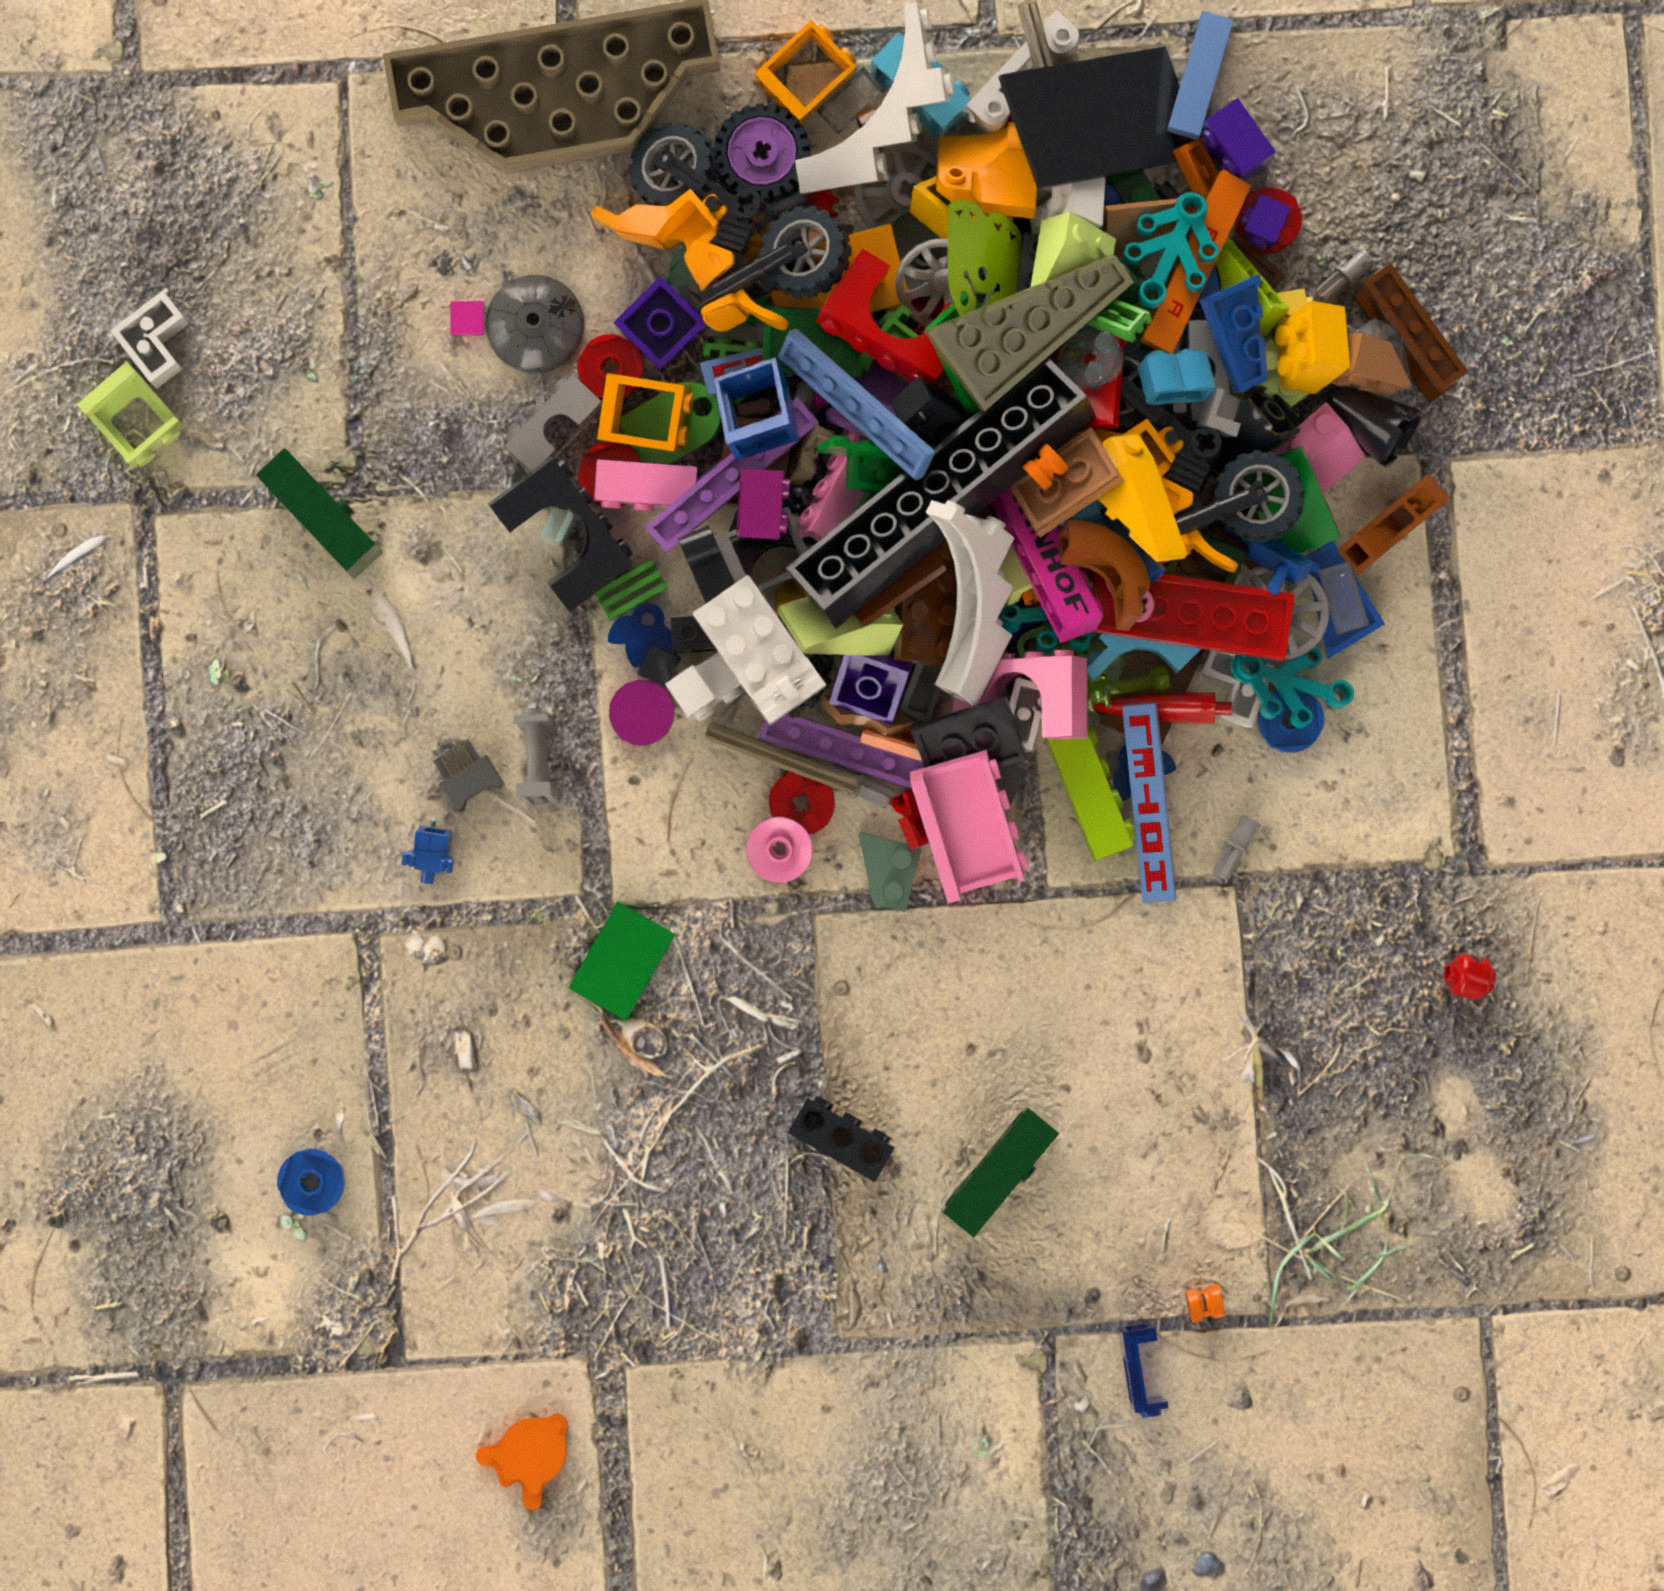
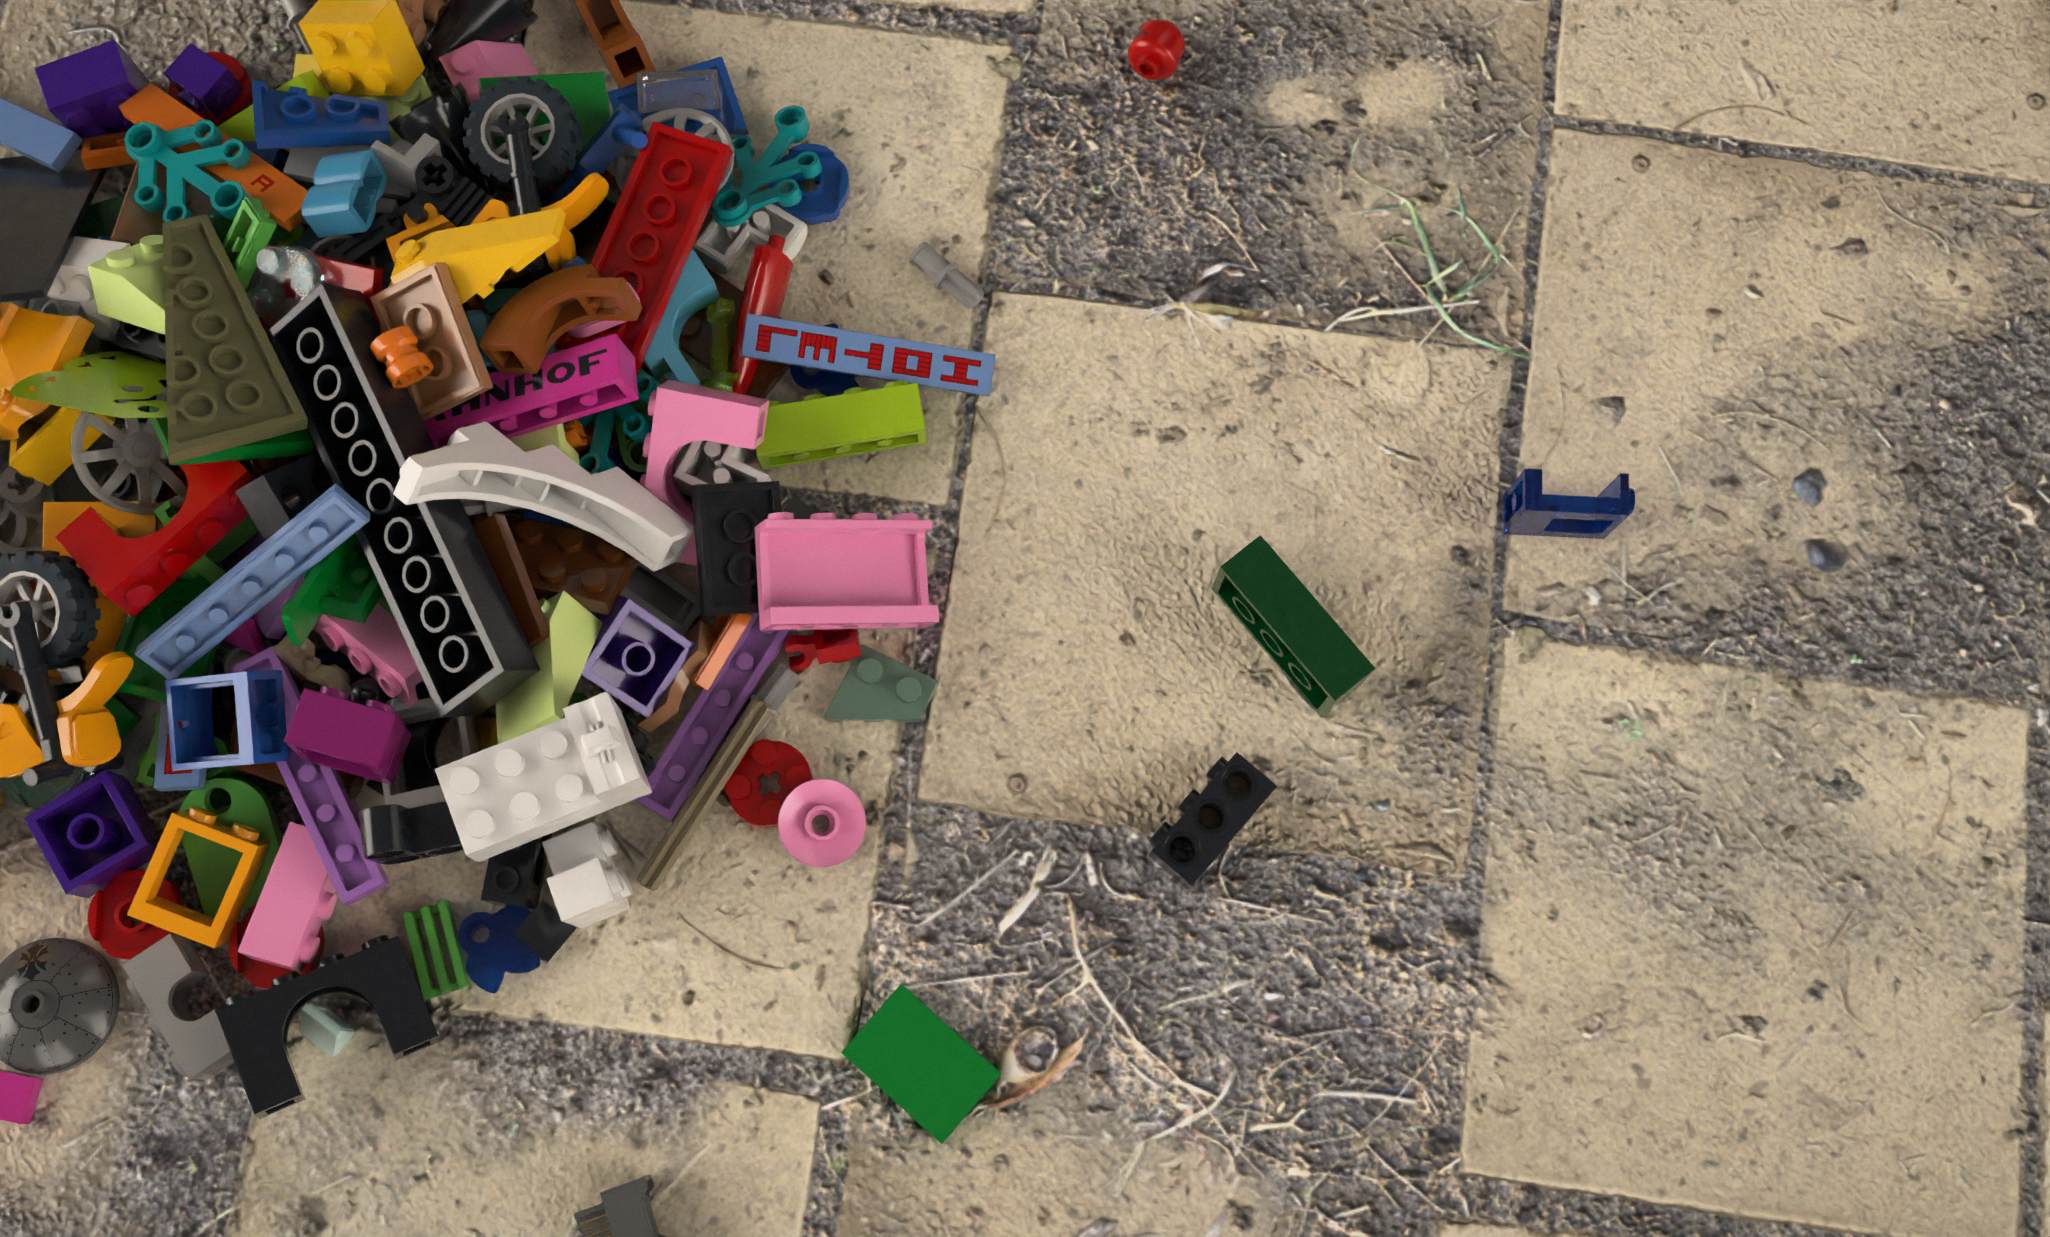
camera: 80 degrees left, 10 degrees down
light grey fence [514,708,560,805] -> none
magenta tile [609,680,675,746] -> none
orange wheel [1185,1284,1225,1323] -> none

